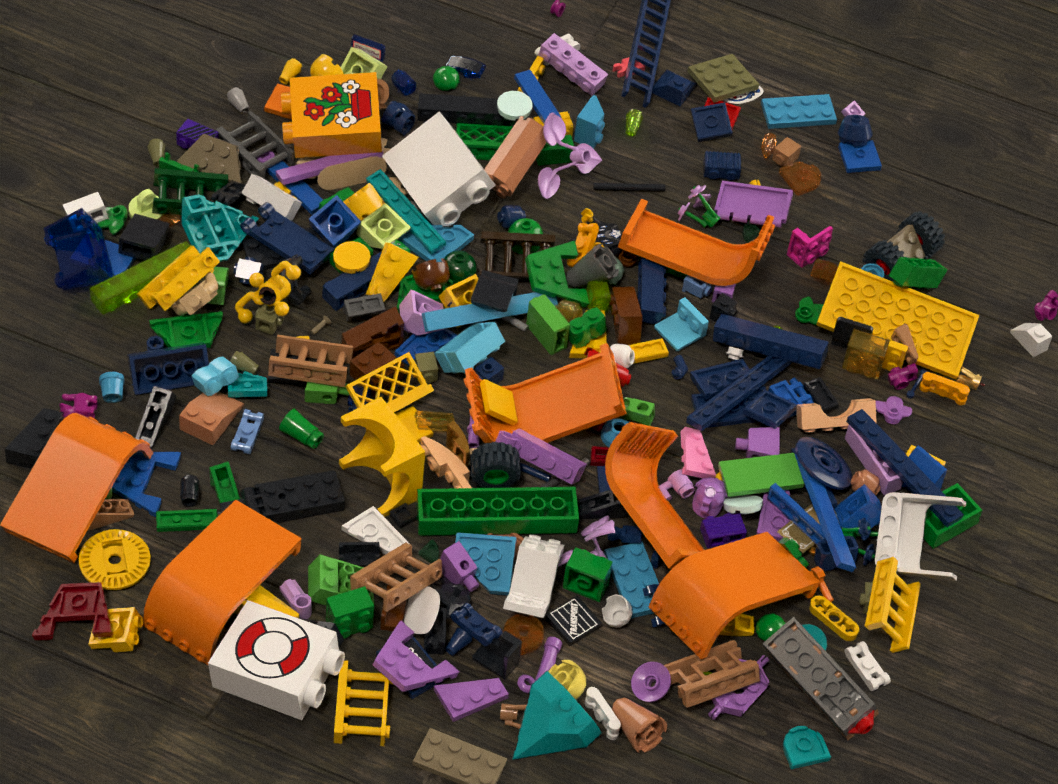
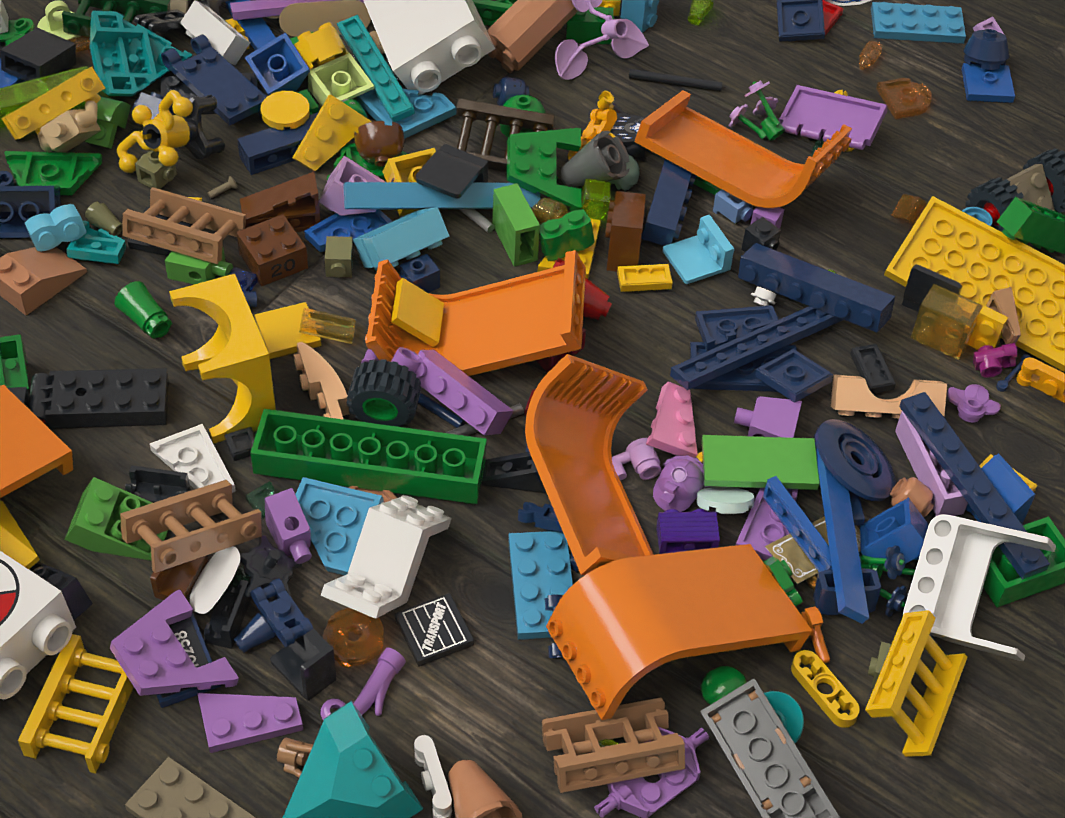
camera: 15 degrees right, 0 degrees up
medium blue plate [231,409,264,454] -> none
lavender piece [280,579,312,619] -> none
green brick [326,586,374,638] -> none
dark grey hinge [343,293,385,322] -> none
yellow fence [345,352,434,413] -> none
dark green cylinder [444,250,477,285] -> none
pearl gold slope [446,421,470,468] -> none
light yellow cylinder [548,660,586,700] -> none
lavender plant [558,516,615,567] -> none
green brick [563,547,613,602] -> none
white hair [602,594,632,628] -> none
white head [610,344,635,368] -> none
reddish brown plate [619,250,637,267] -> none
bright green leg [620,397,655,426] -> none
medium lavender dish [631,662,671,702] -> none
dark blue arm [671,355,688,380] -> none
dark blue brick [703,151,741,180] -> none
yellow slope [719,614,754,636] -> none
blue plate [768,378,814,418] -> none
medium nougat brick [772,137,801,169] -> none
dark pink bracket [787,226,833,268] -> none
green plate [795,297,824,325] -> none
white plate [845,641,891,691] -> none

